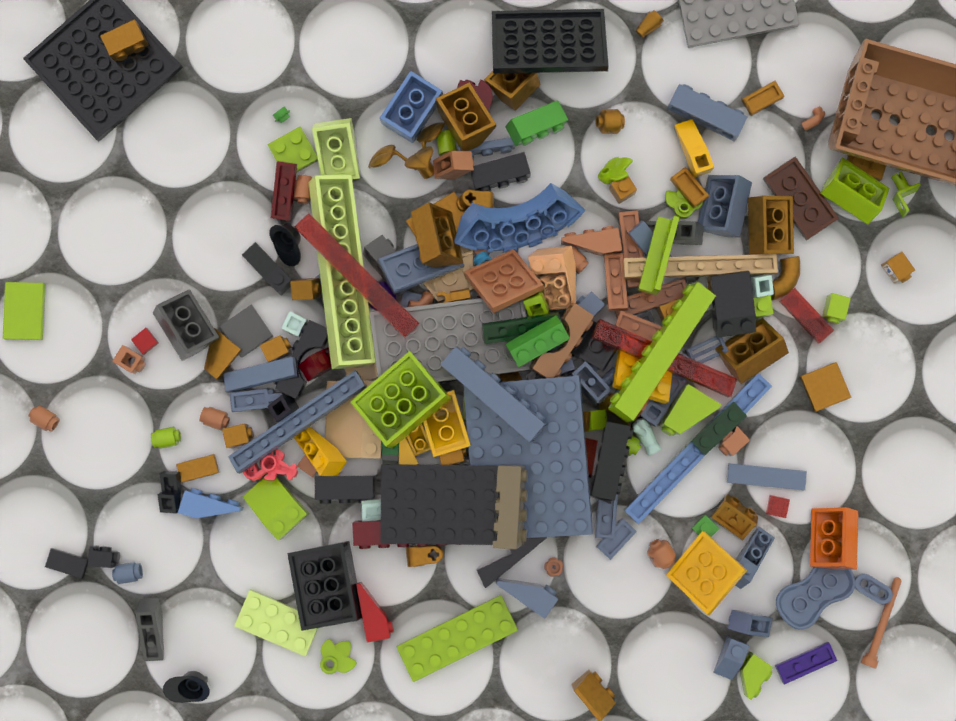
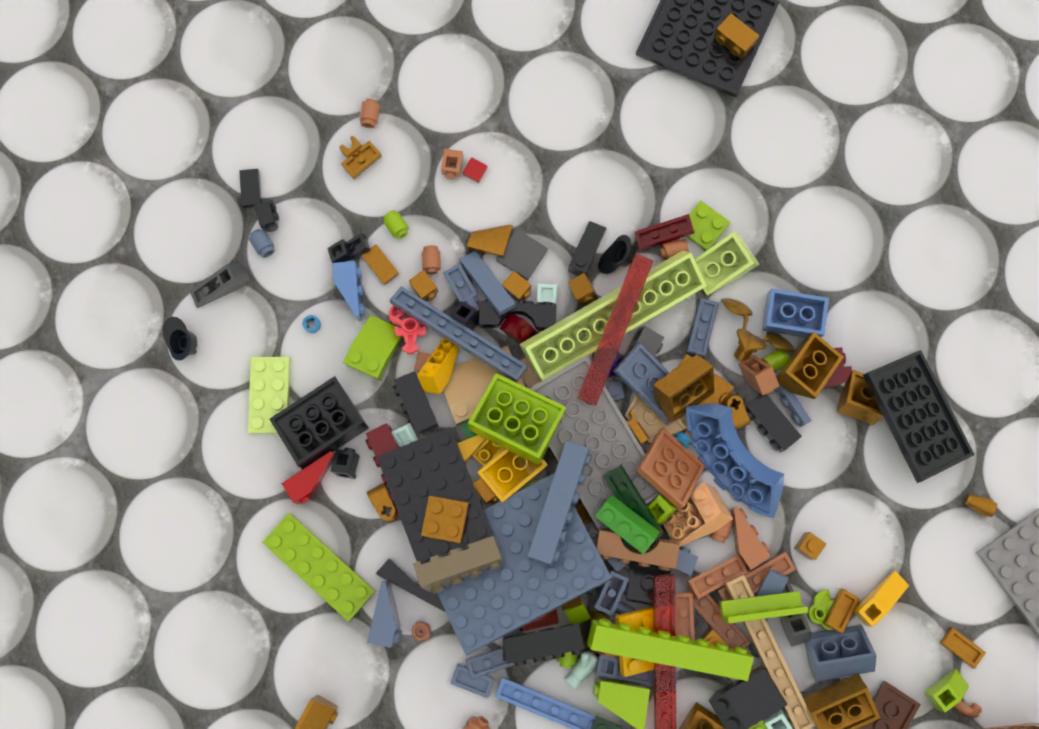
camera: 65 degrees right, 5 degrees down
lime tile [2,282,45,340] -> none
dark grey slope [153,289,219,361] -> none
bright green plate [273,106,290,123] -> none
lime plate [320,639,357,674] -> none
nougat arm [408,291,434,307] -> none
bright green brick [505,100,568,147] -> none
pearl gold head [595,109,625,134] -> none
lime plate [598,157,633,184] -> none
sand blue brick [667,84,747,142] -> none
sand blue tile [685,336,729,365] -> none
none -> dark azure bush [302,315,321,333]
none -> black brick [330,447,360,479]
none -> pearl gold plate [339,136,382,179]
none -> pearl gold plate [421,496,469,544]
none -> sand blue tile [686,298,719,358]
none -> lime slope [924,669,969,713]

